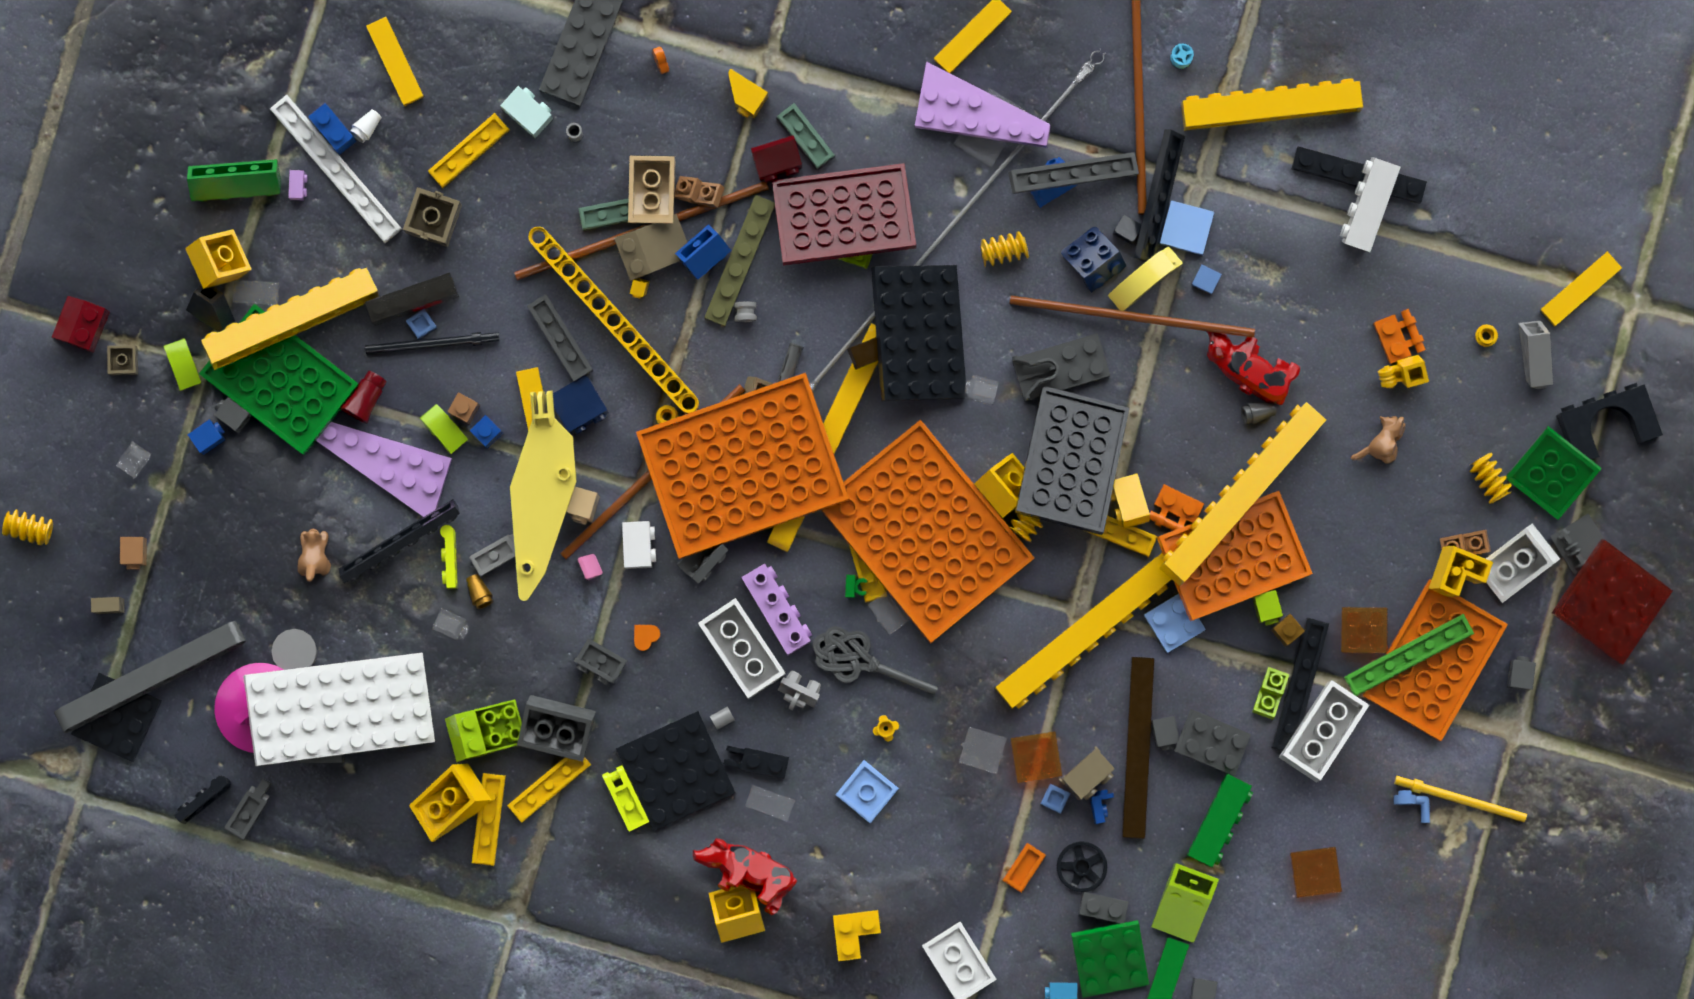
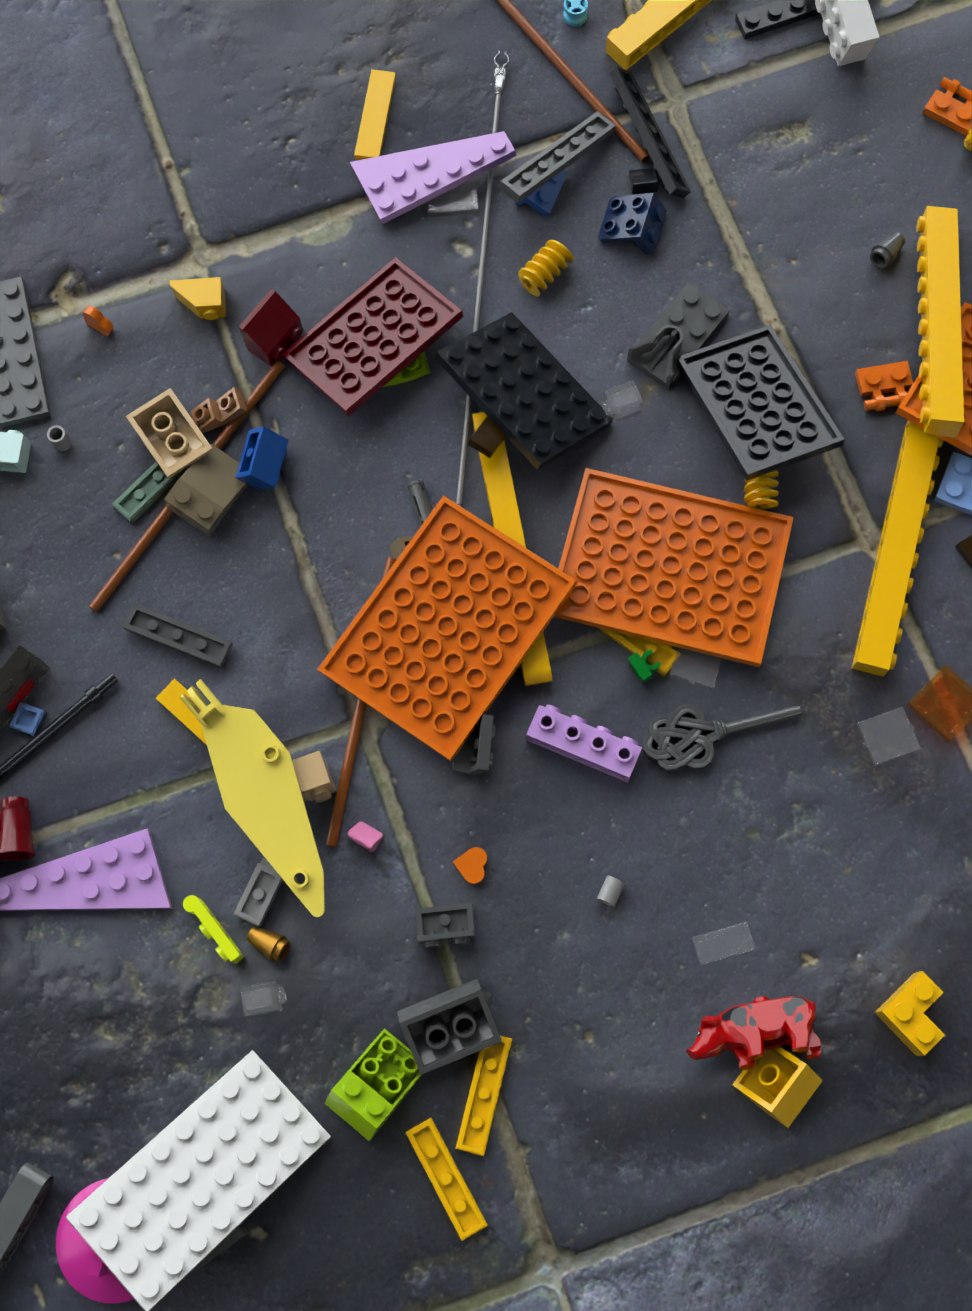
camera: 30 degrees left, 10 degrees down
light grey tile [271,629,317,670] -> none
medium nougat animal [297,529,331,582] -> none
black plate [339,499,460,584] -> none
yellow slope [409,764,491,842] -> none
lime slope [419,404,468,454] -> none
medium nougat brick [447,392,480,425] -> none
blue brick [470,415,504,449] -> none
yellow beam [528,227,699,414] -> none
dark blue bracket [553,376,609,436] -> none
neon yellow plate [602,765,649,832] -> none
black plate [616,711,736,831] -> none
white brick [622,521,656,569] -> none
yellow piece [630,278,650,299] -> none
yellow plate [656,405,678,424] -> none
white brick [698,598,786,699] -> none
olive plate [704,195,775,327] -> none
black hinge [723,745,789,779] -> none
light grey wheel [734,301,757,322] -> none
sand green tile [777,103,835,170] -> none
light grey hips [778,670,821,711] -> none
light blue tile [836,760,899,823] -> none
yellow plate [873,715,899,742] -> none
yellow slope [974,453,1025,518] -> none
dark orange piece [1010,295,1255,338] -> none
yellow tile [1083,516,1157,557] -> none
light yellow arch [1108,246,1183,311] -> none
yellow brick [1111,474,1150,528] -> none
light blue tile [1160,200,1214,255] -> none
medium blue tile [1191,265,1222,295] -> none
red animal [1206,331,1300,405] -> none

